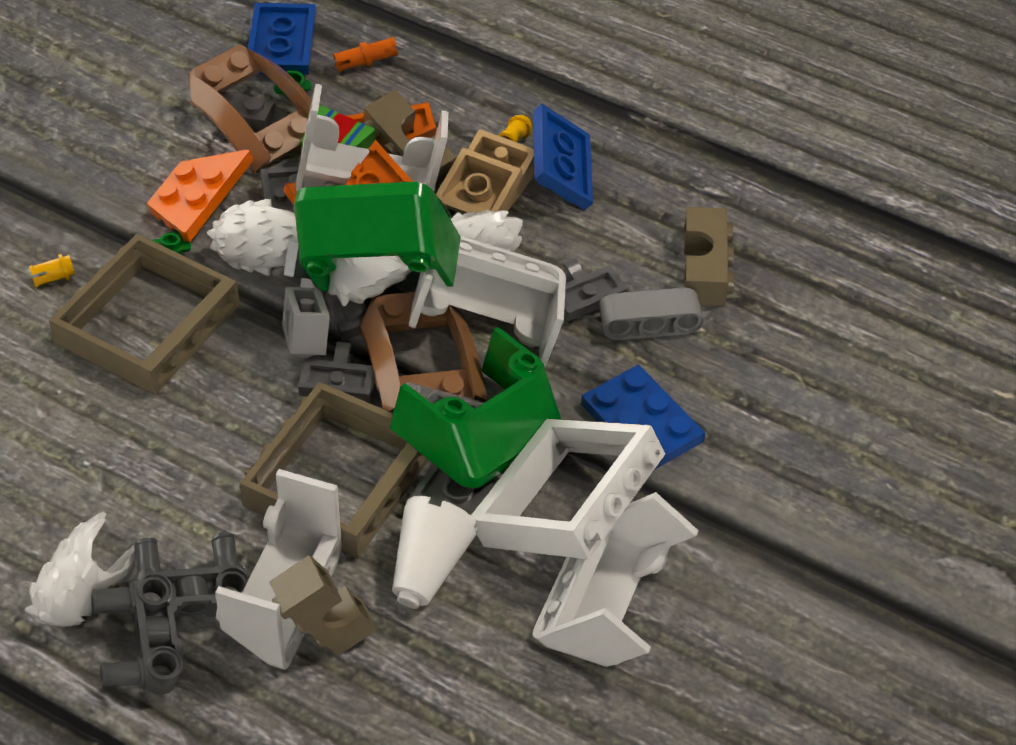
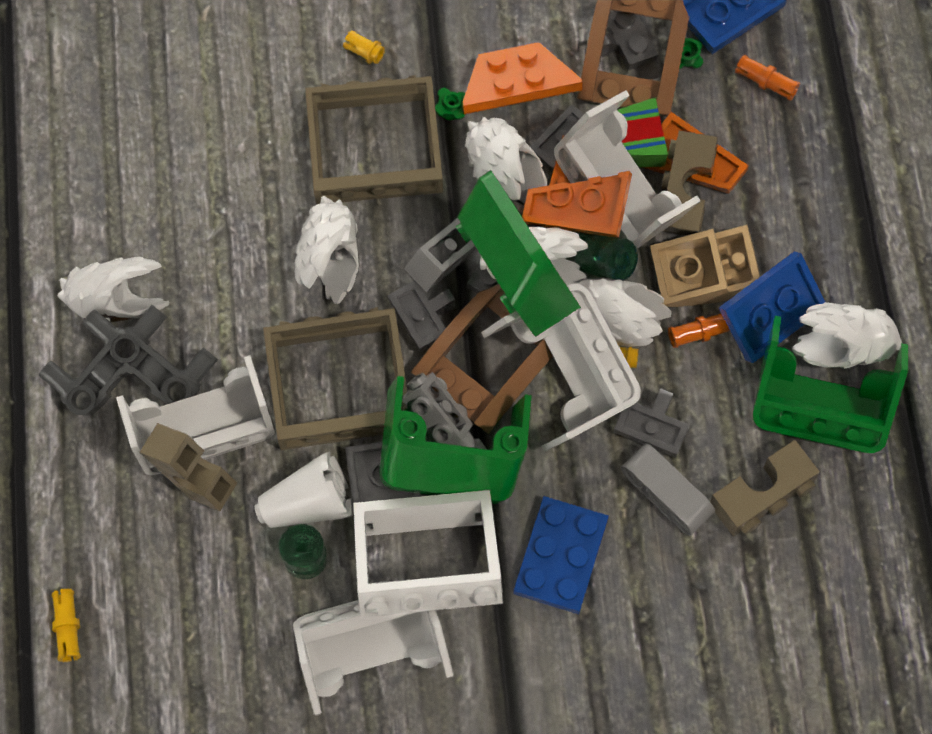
camera: 55 degrees right, 20 degrees up
yellow pin [498,115,532,143] -> none
none -> clear green wheel [279,524,327,580]
none -> white head [294,196,359,304]
none -> orange pin [668,314,730,348]
none -> green windscreen [753,315,908,453]
none -> white head [792,303,902,369]

